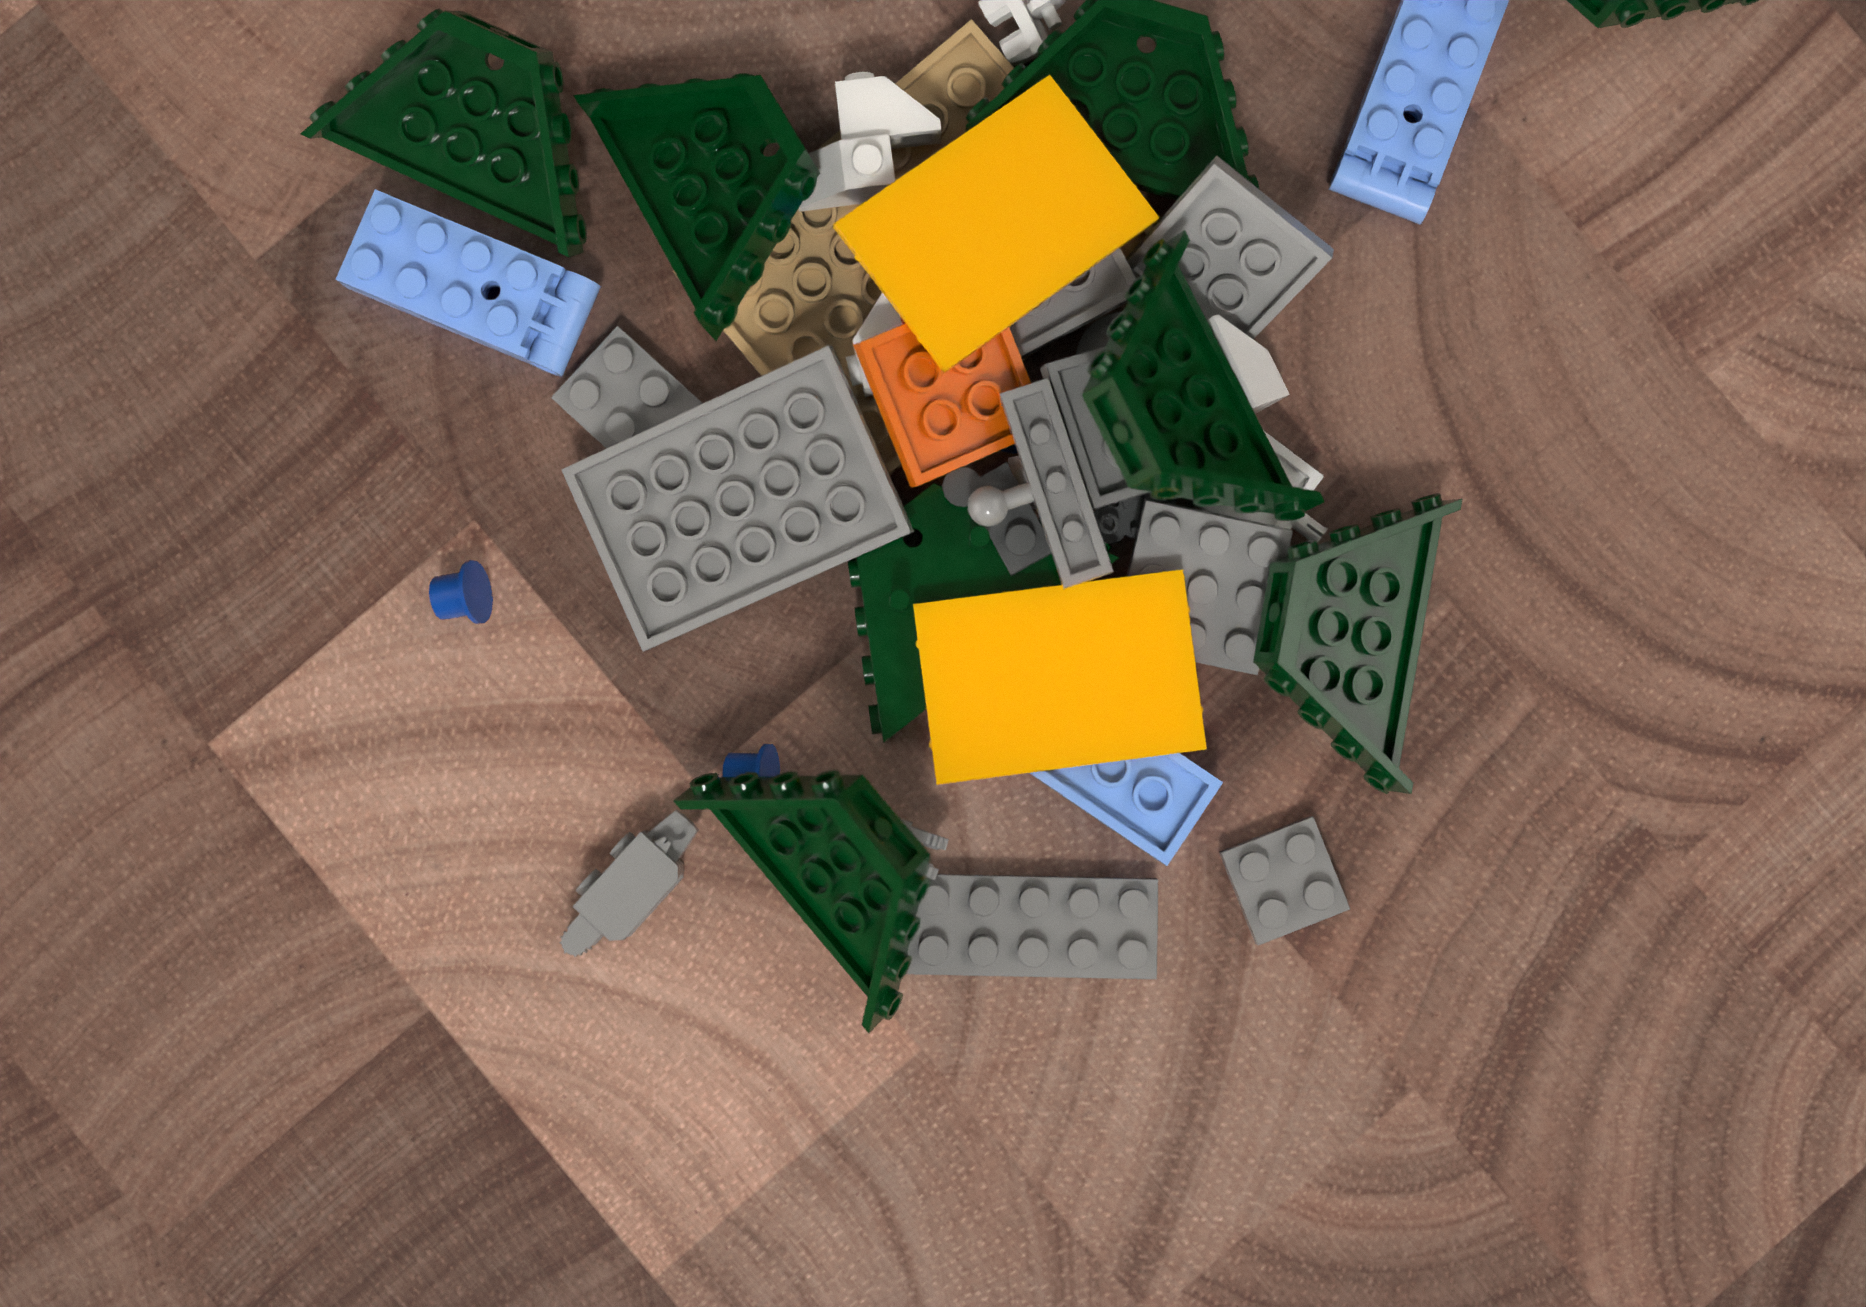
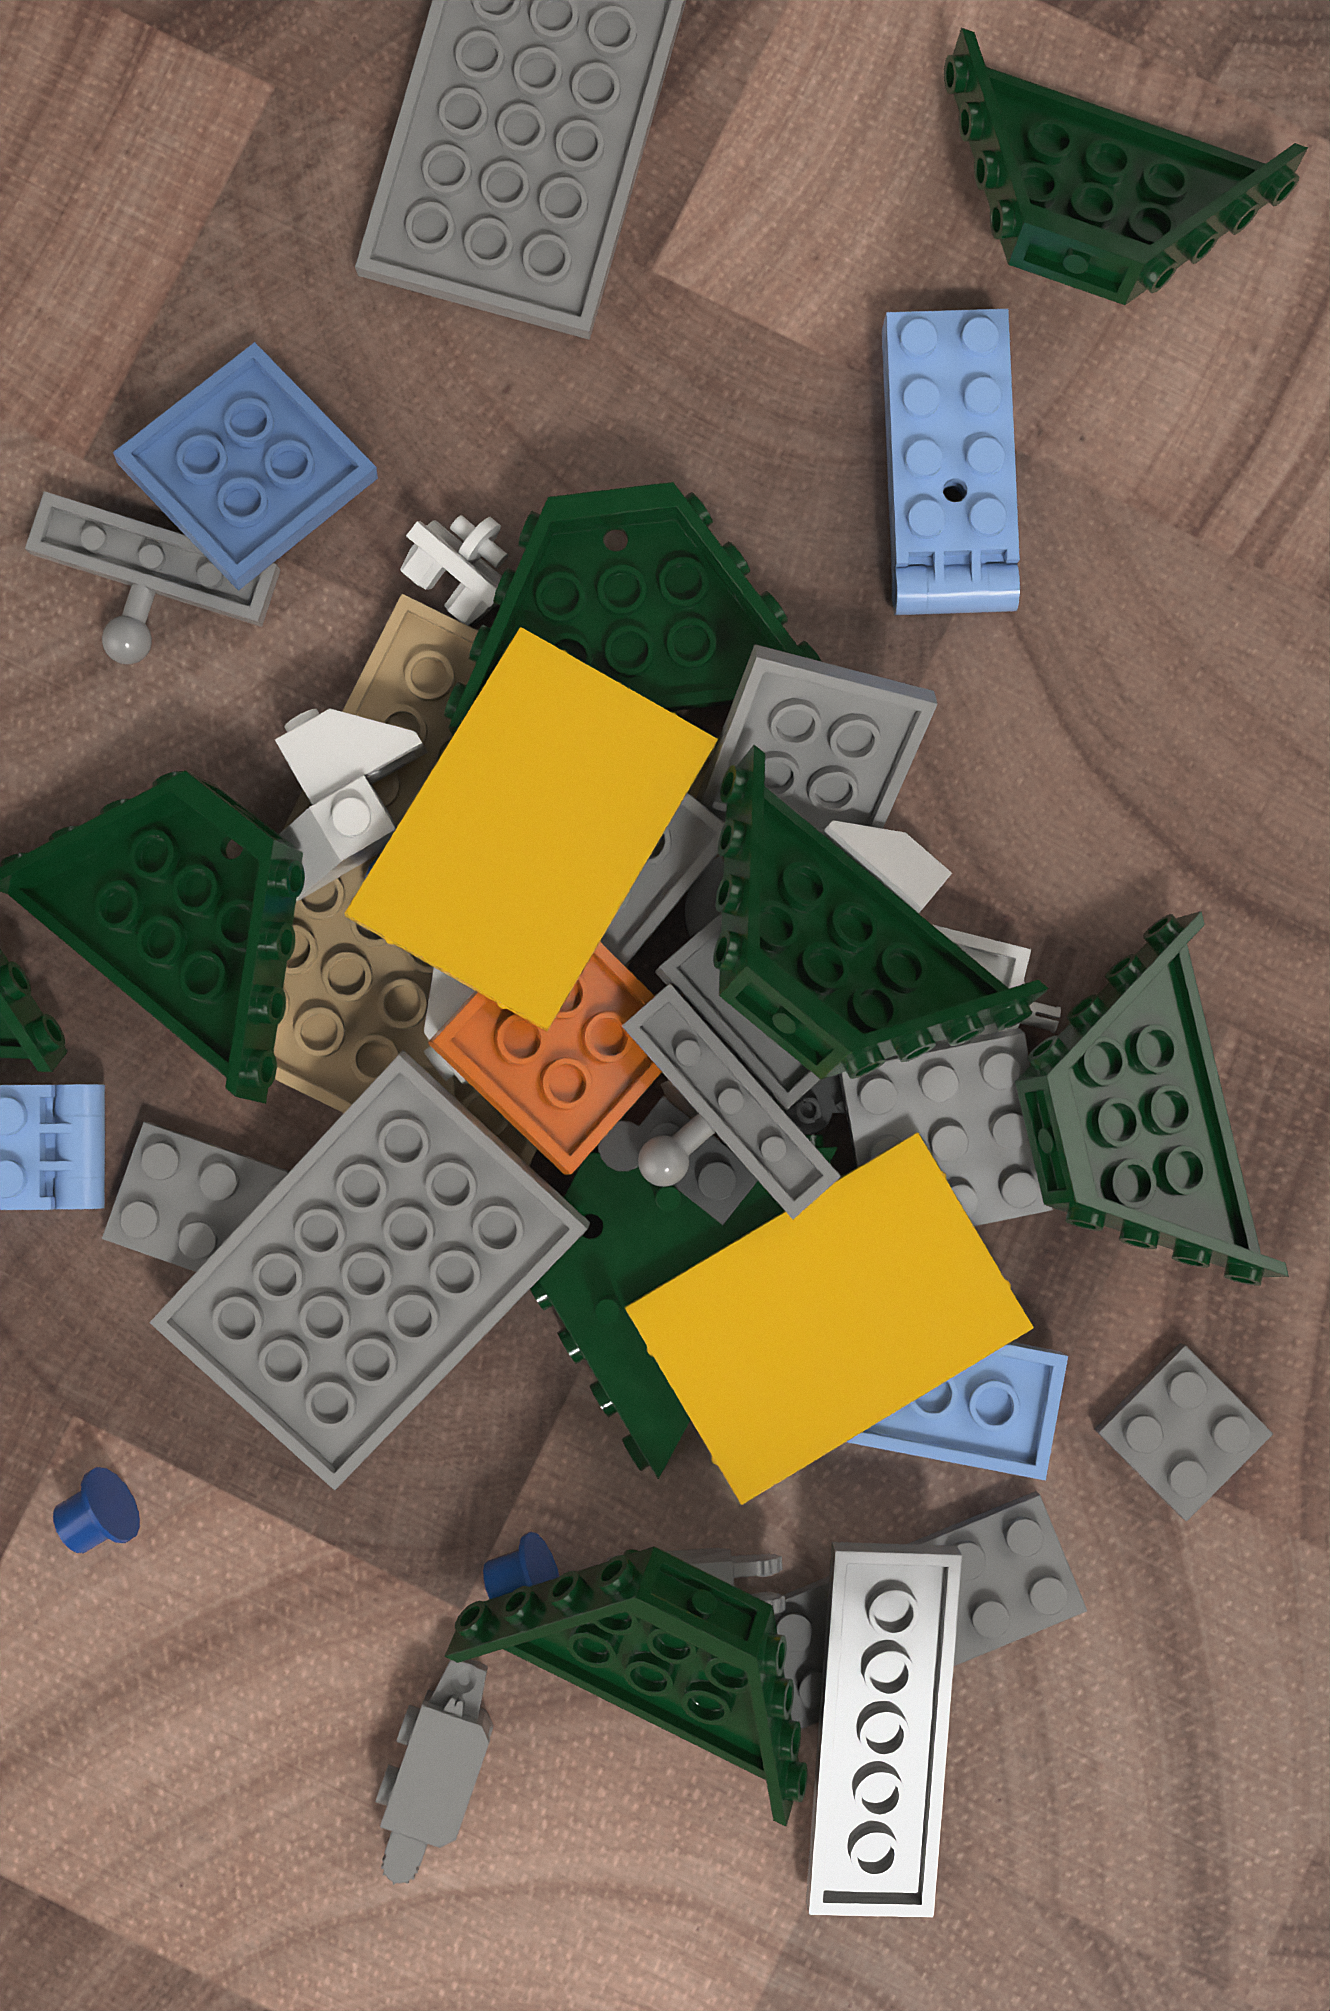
camera: 30 degrees left, 0 degrees up
none -> plate [806,1542,962,1917]

